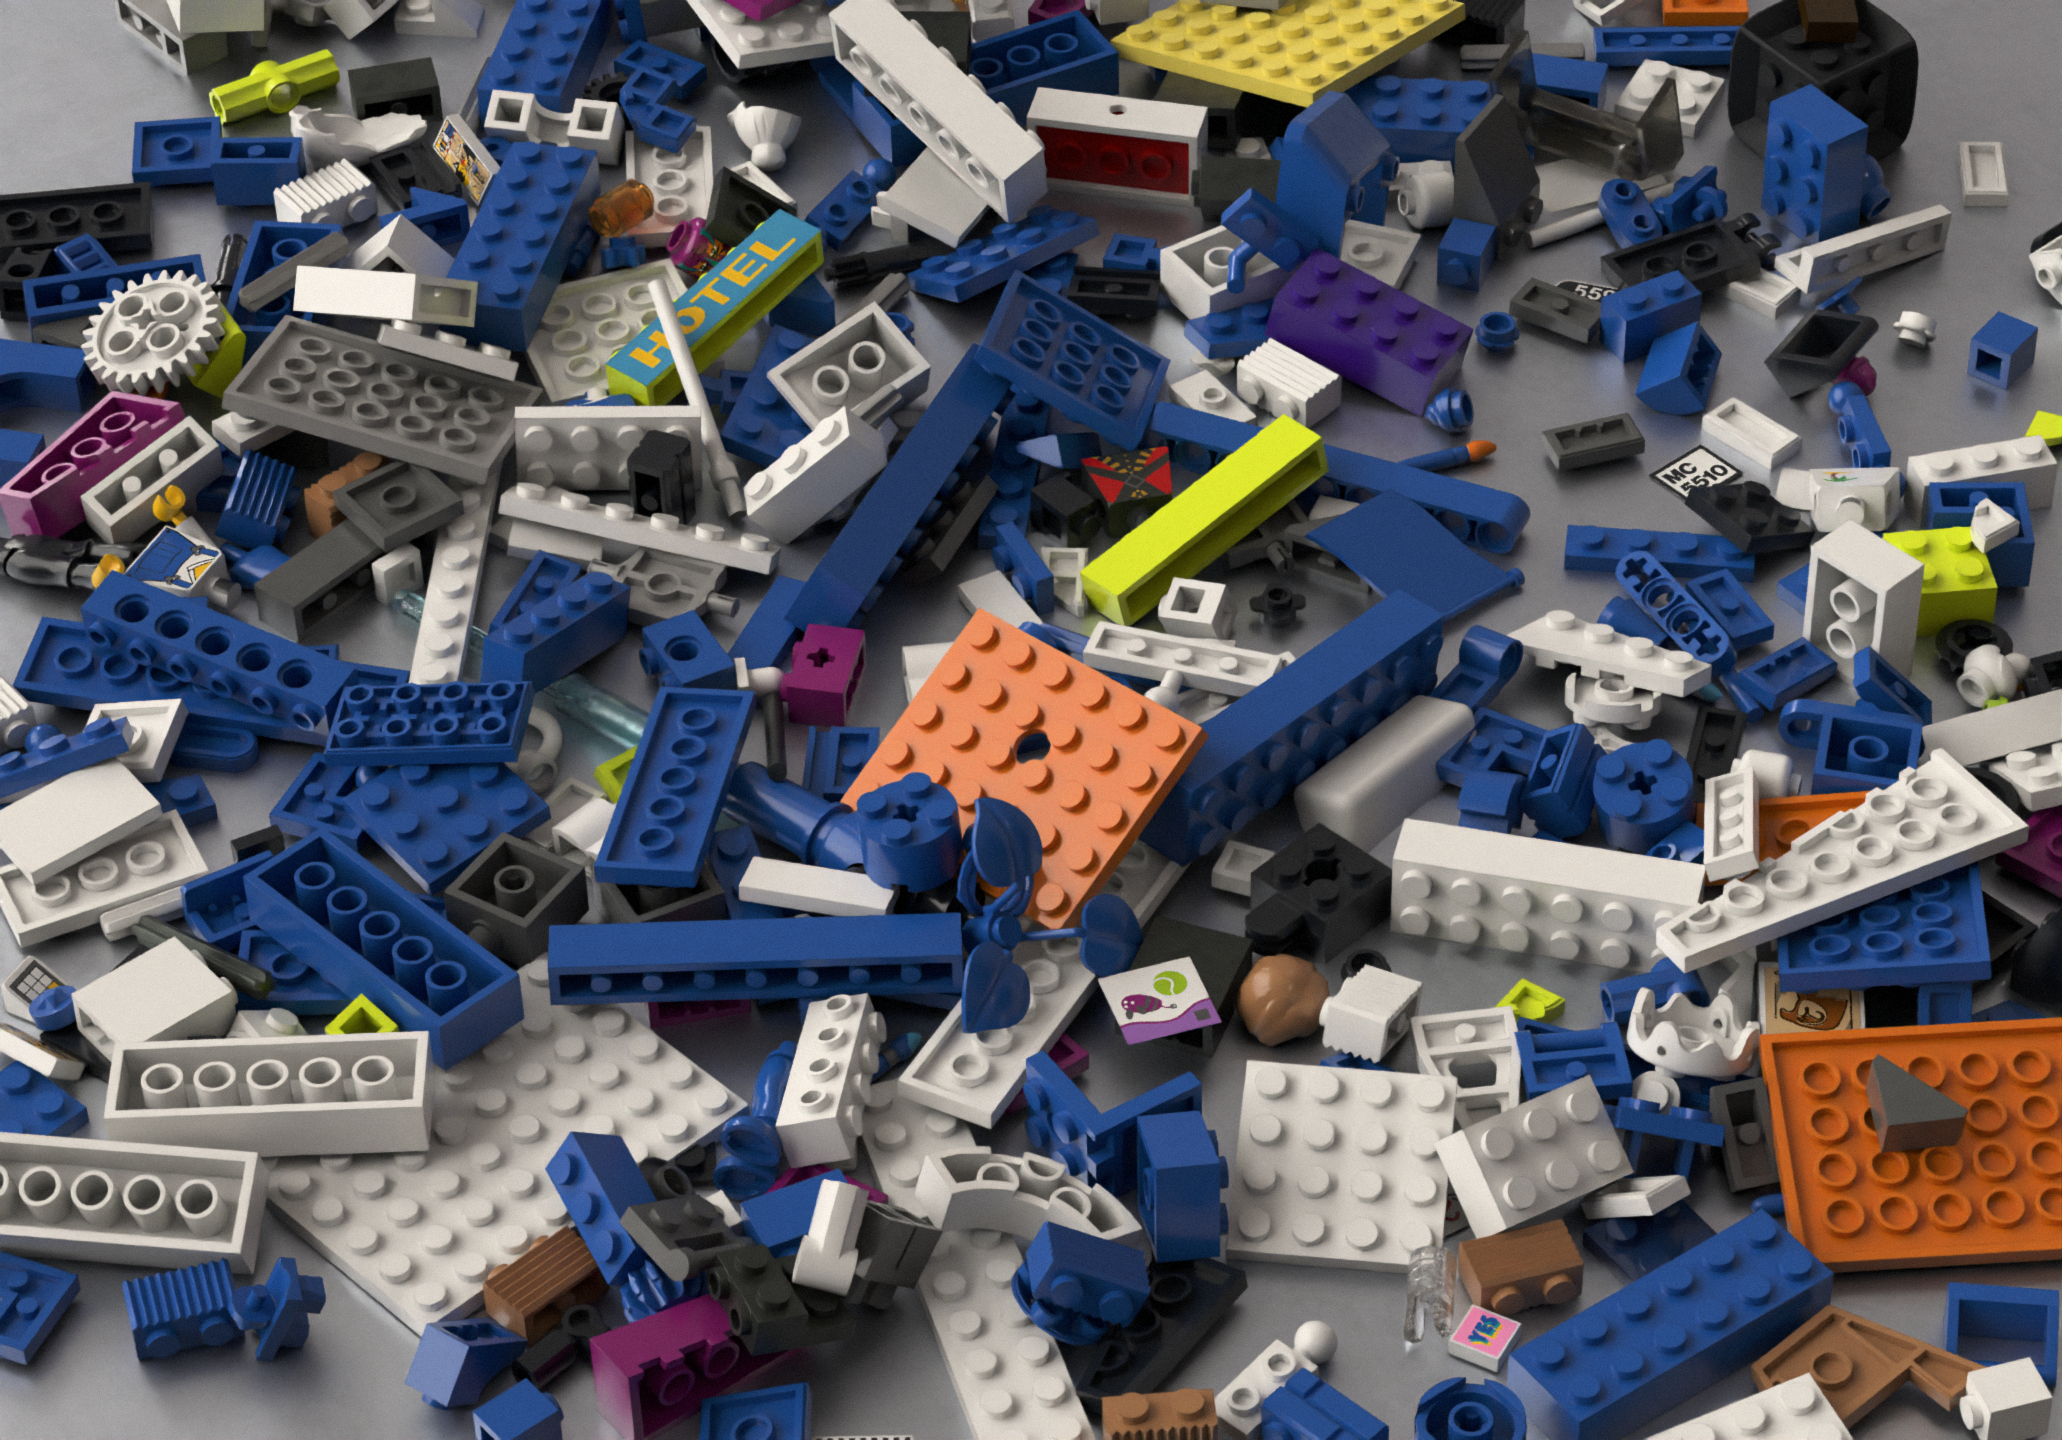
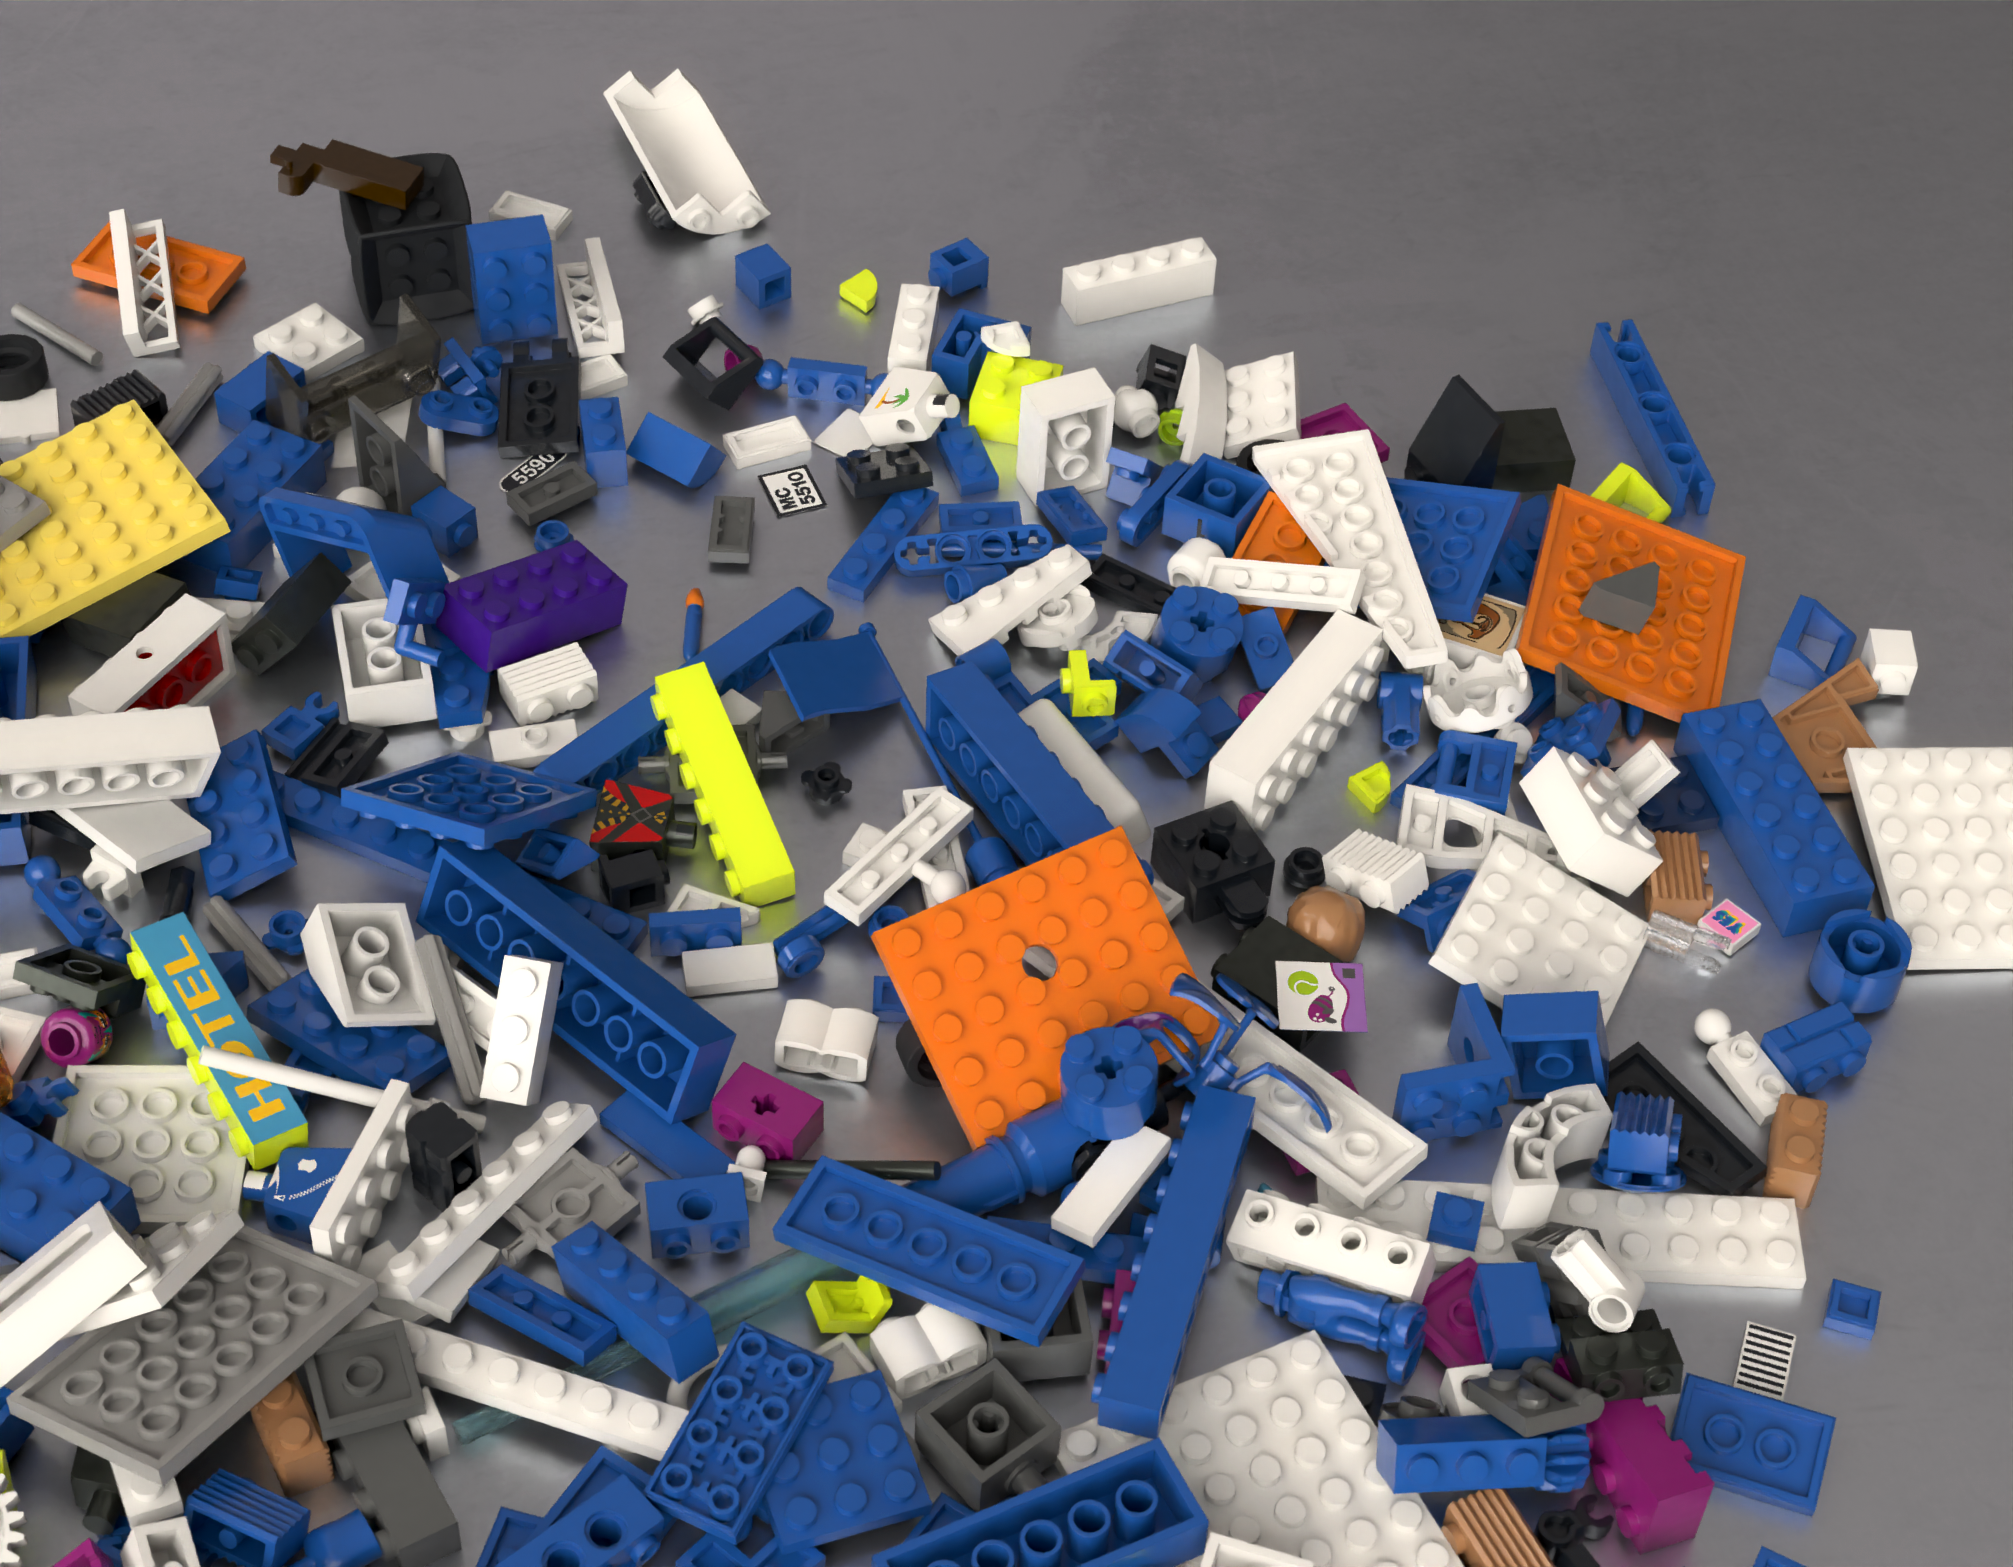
camera: 75 degrees left, 5 degrees up
blue plate [802,726,880,803] -> none
white brick [1158,577,1238,640] -> none
blue plate [1424,387,1474,434] -> none
blue plate [1593,26,1740,68] -> none
blue plant [1815,276,1863,314] -> none
none -> neon yellow bracket [1060,650,1117,717]
none -> blue plate [1426,1191,1485,1252]

